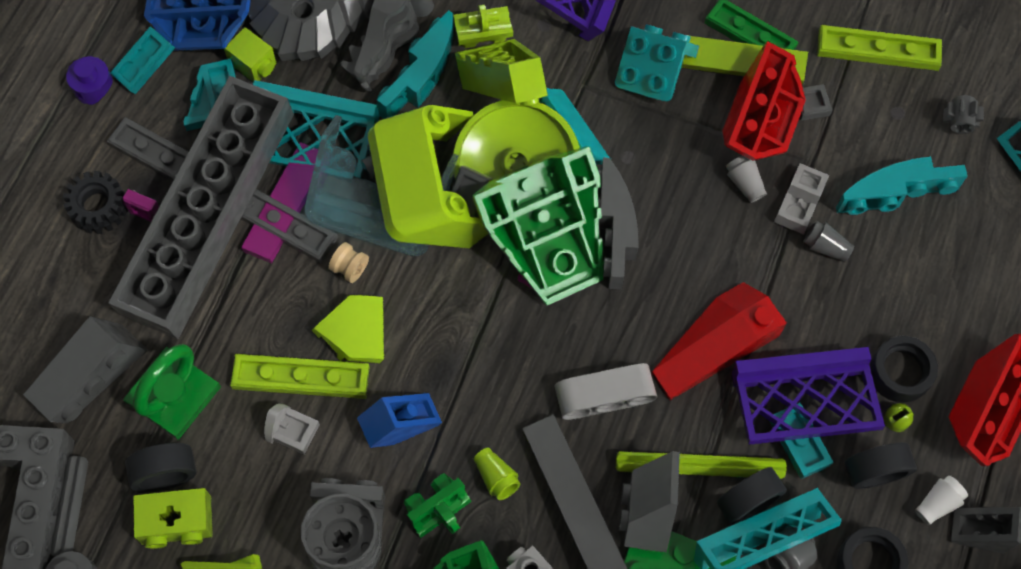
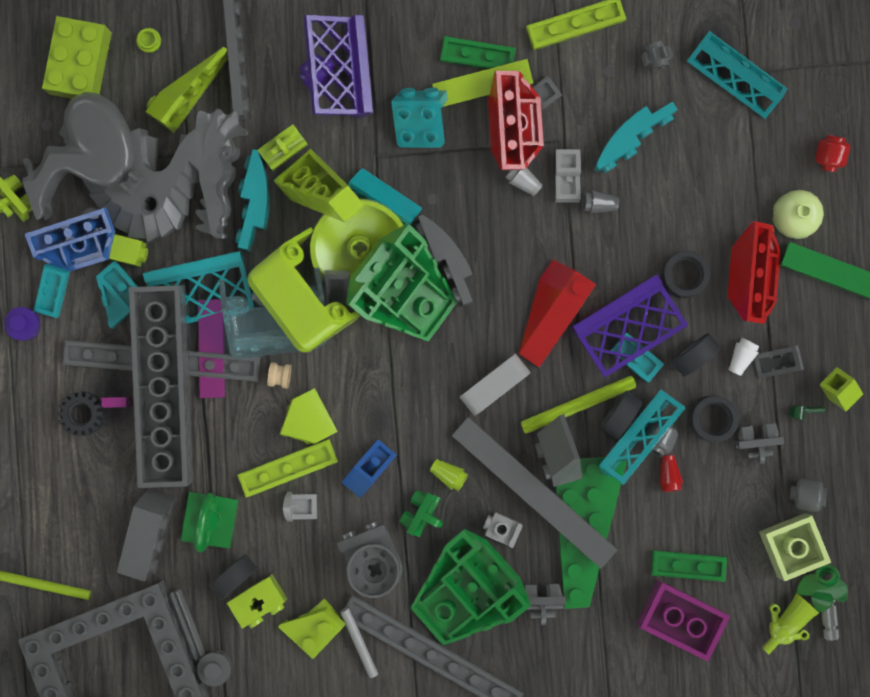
camera: 20 degrees left, 20 degrees up
lime hinge [884,403,914,432] -> none

